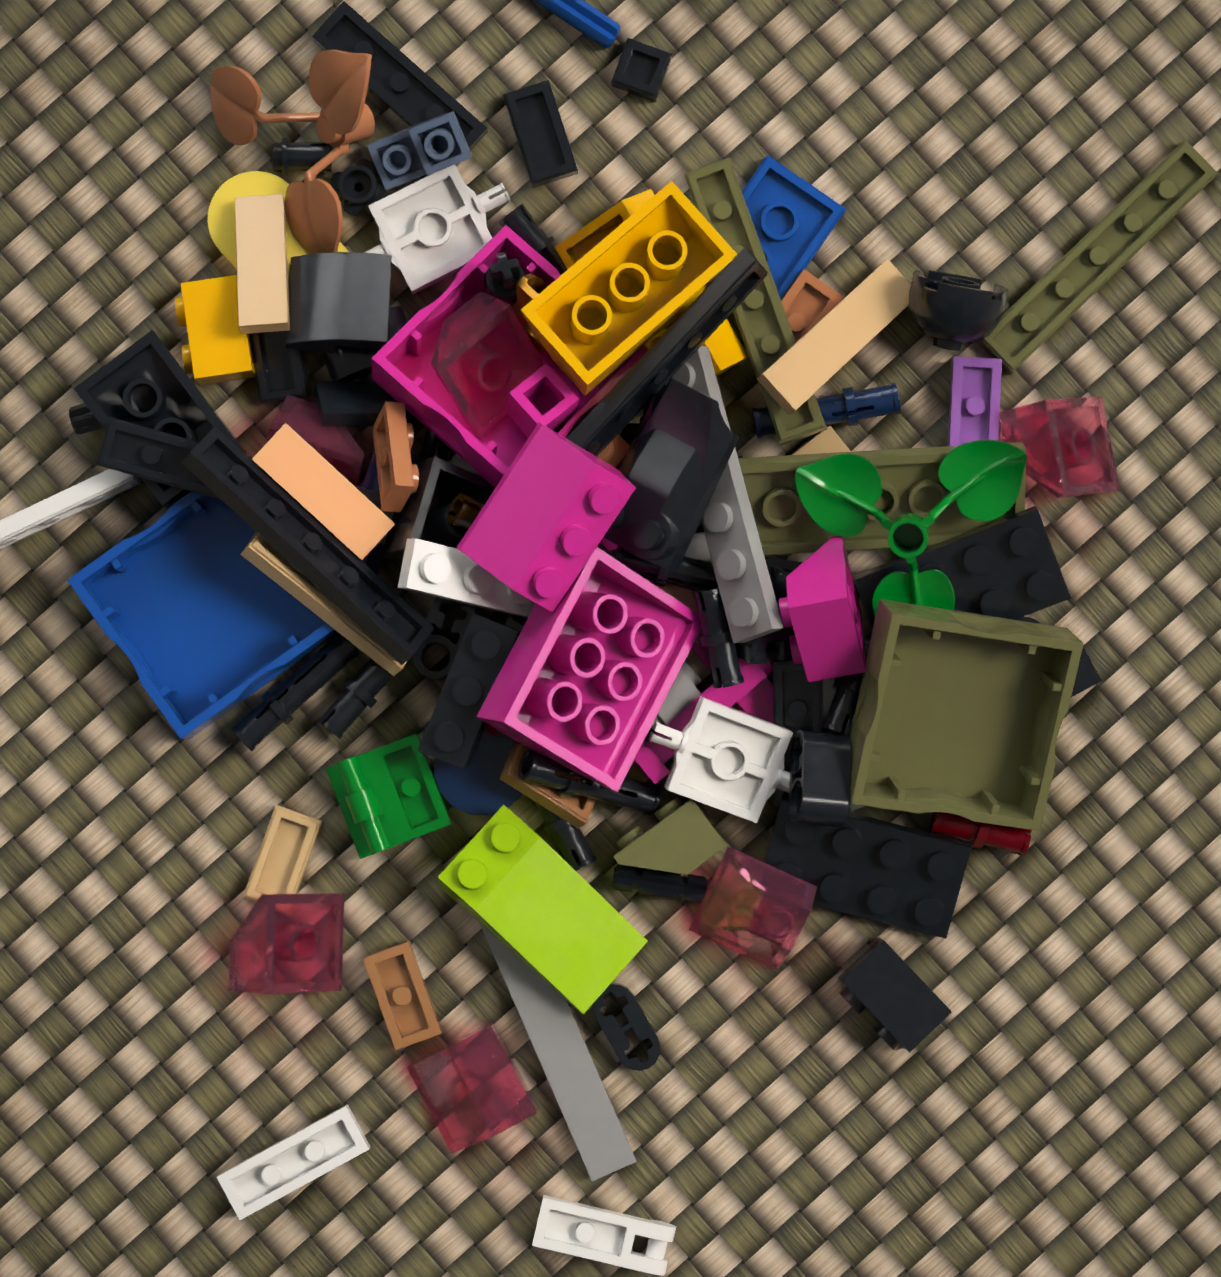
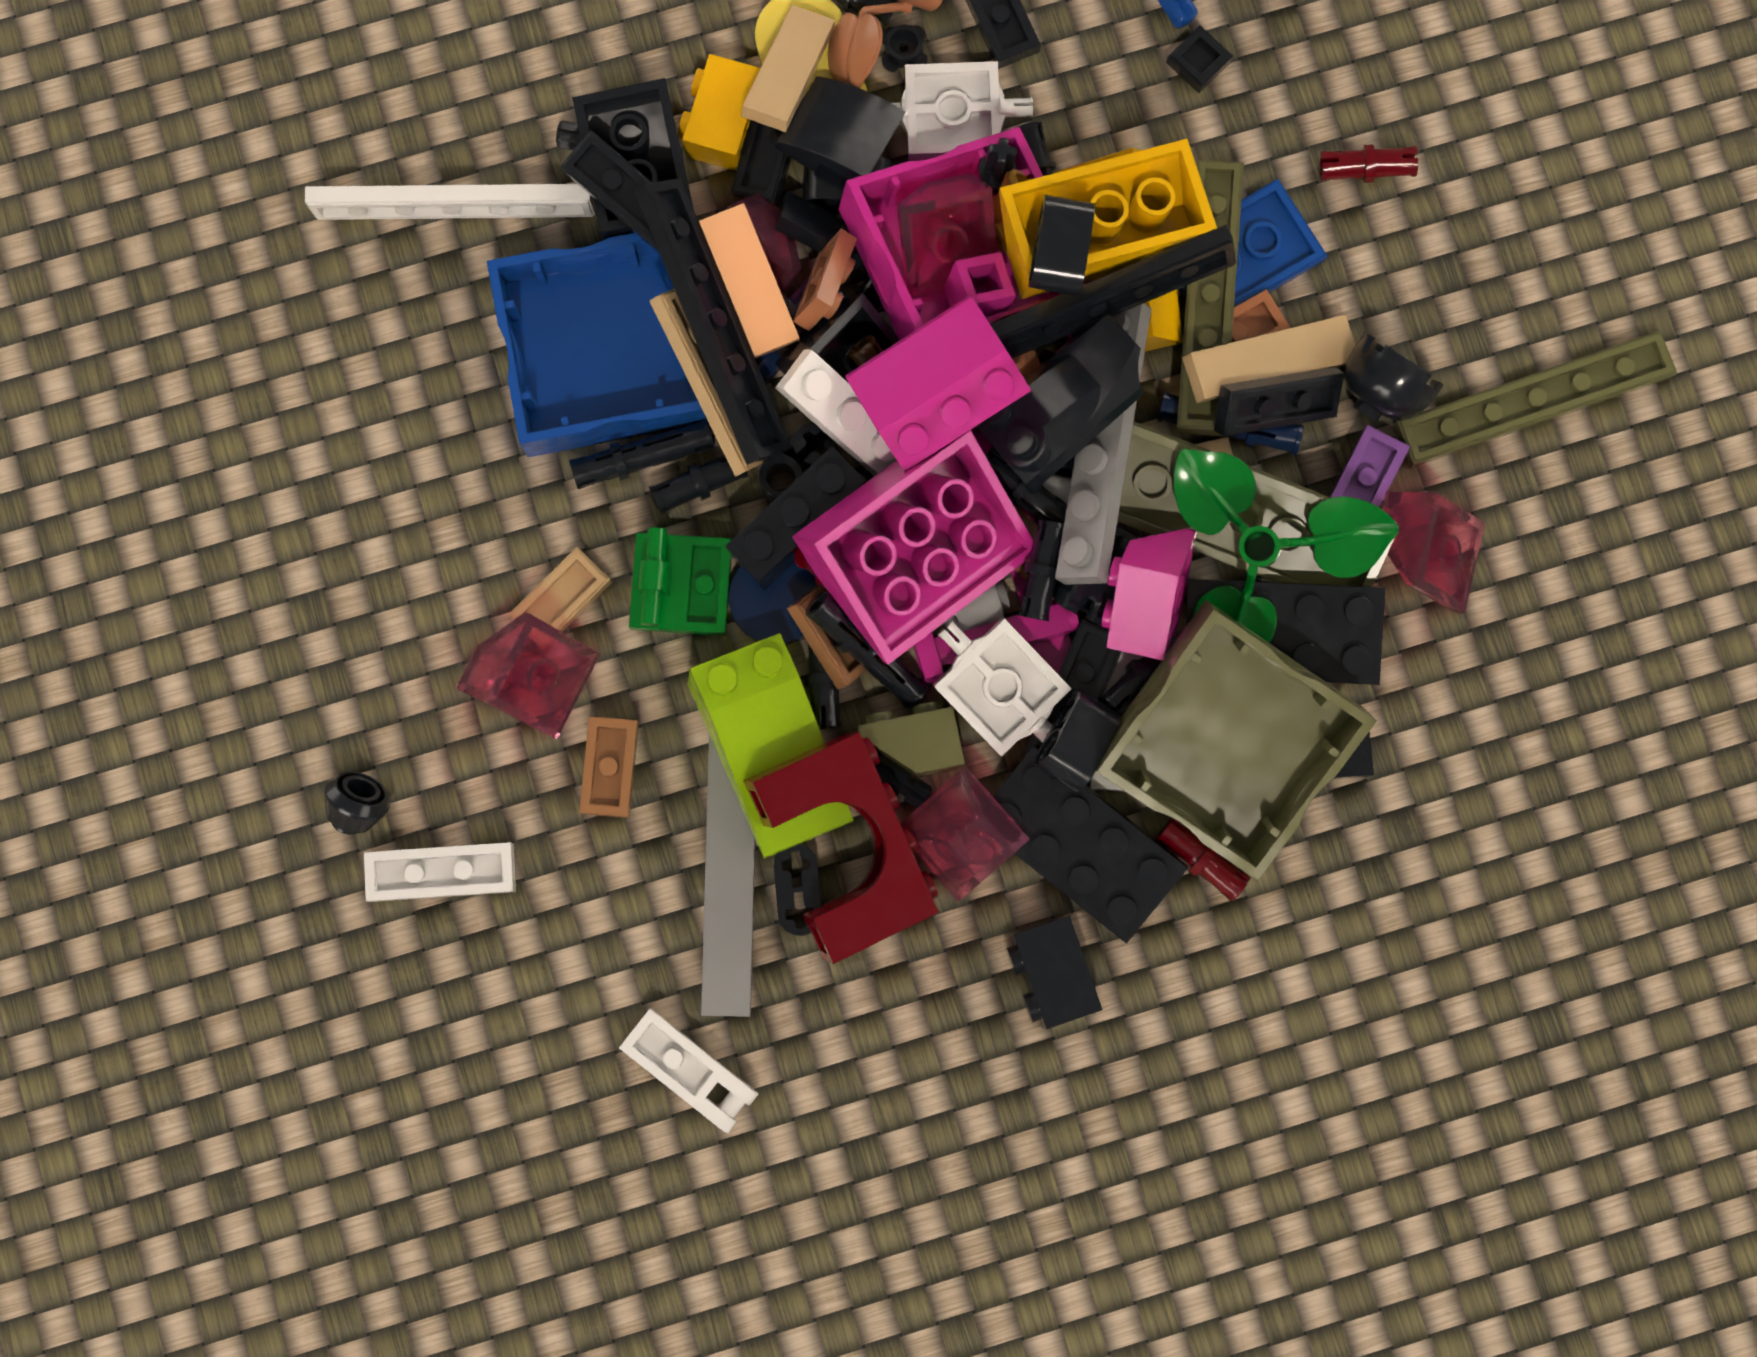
camera: 25 degrees right, 5 degrees down
sand blue slope [367,111,472,190] -> none
clear pink slope [407,1021,538,1153] -> none
black tile [503,80,578,188] -> none
none -> black cone [324,772,390,835]
none -> dark red arch [744,732,939,964]
none -> black beam [1028,194,1095,296]
none -> black tile [1214,367,1344,437]
none -> dark red pin [1320,144,1418,183]

